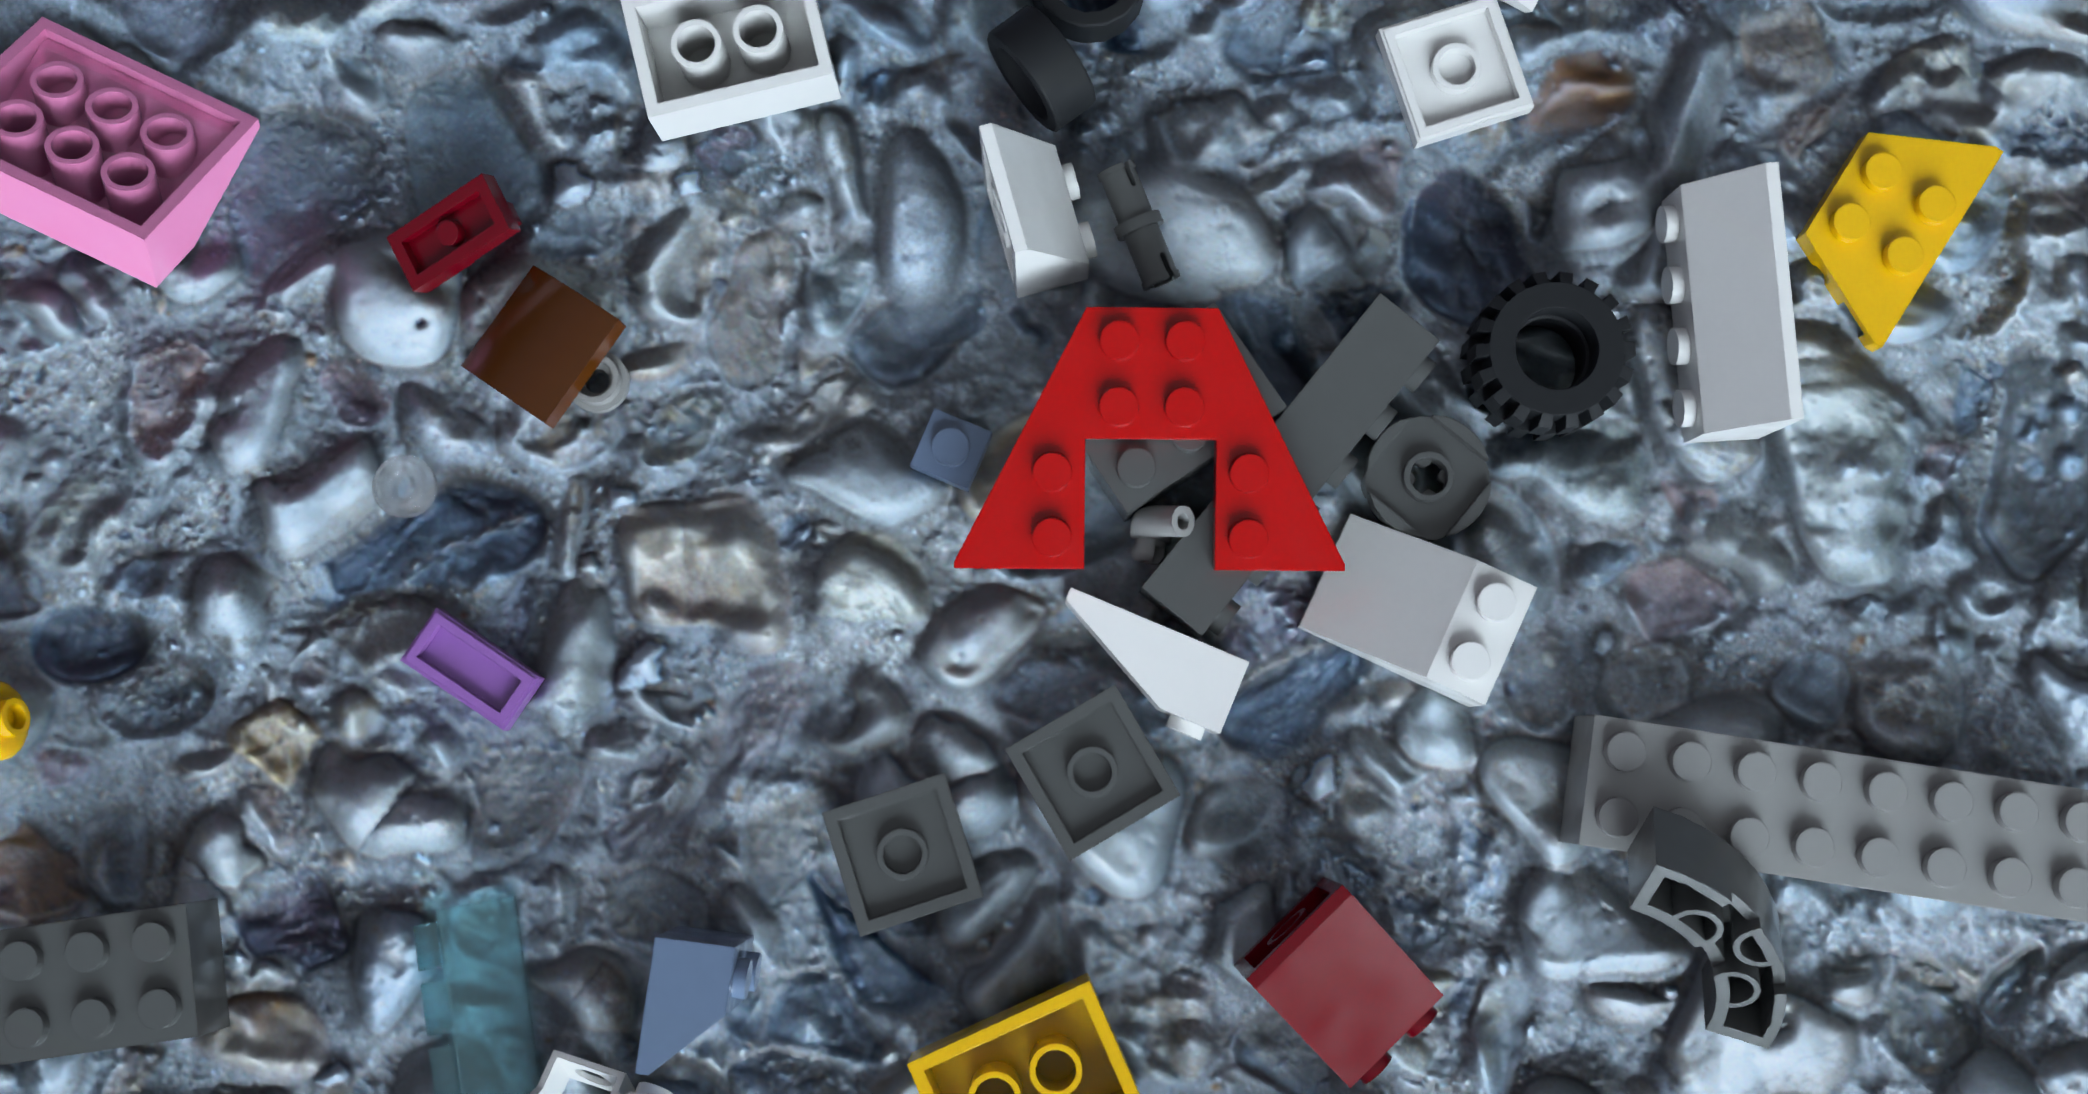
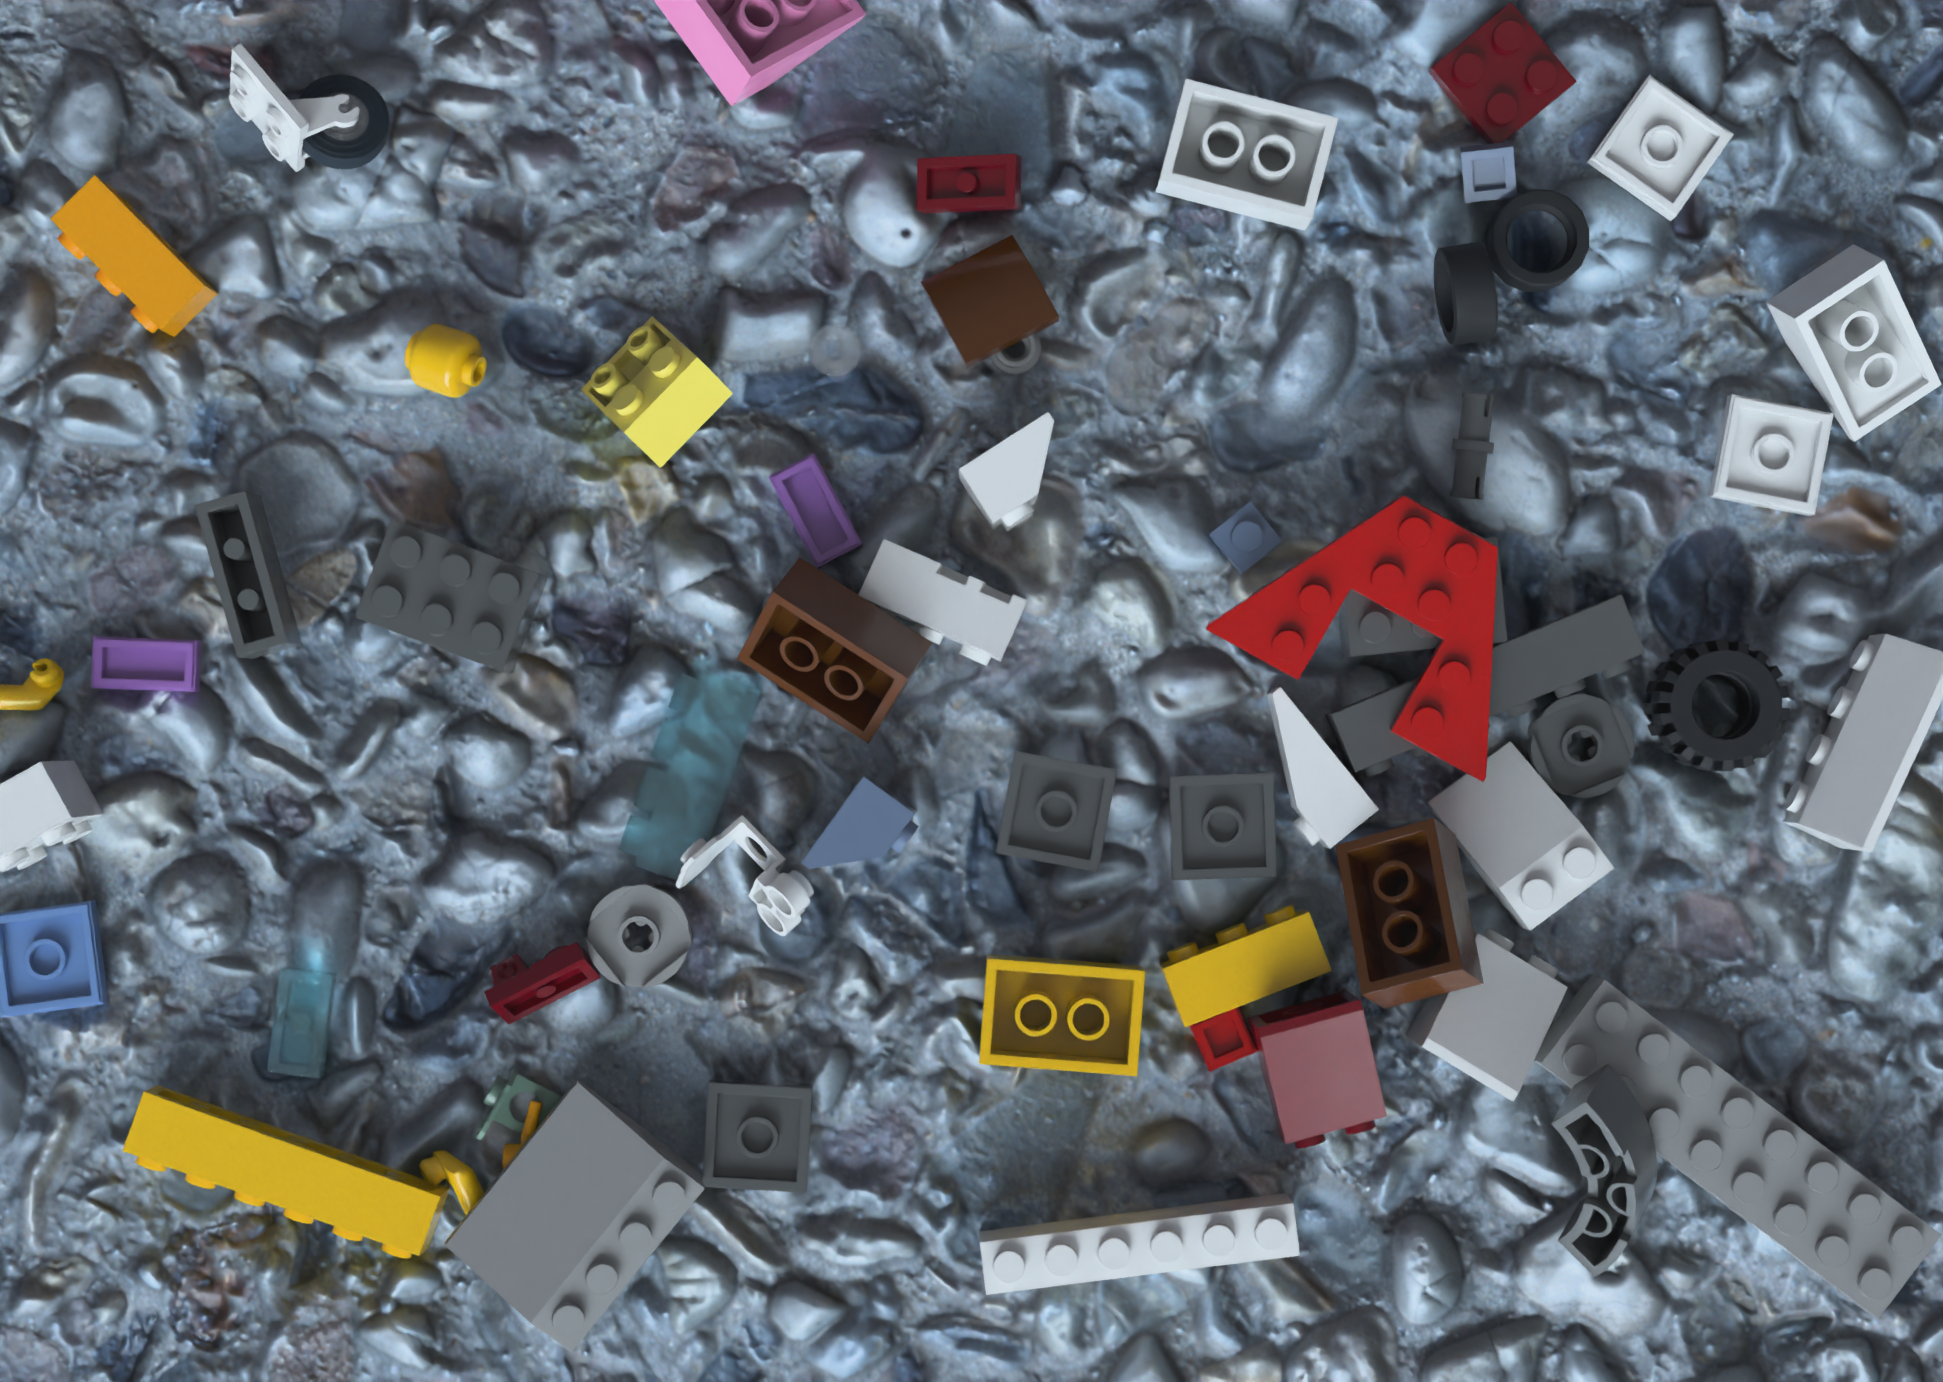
camera: 25 degrees right, 5 degrees up
white slope [979,123,1097,298] -> none
light grey arm [1130,505,1195,565] -> none
none -> light yellow slope [580,316,733,468]
none -> reddish brown brick [737,557,932,744]
none -> white wedge [858,539,1028,666]
none -> white slope [959,412,1054,532]
none -> yellow brick [1159,904,1332,1027]
none -> red tile [1190,1007,1257,1072]
none -> reddish brown brick [1336,818,1484,1009]
none -> white slope [1405,928,1568,1102]

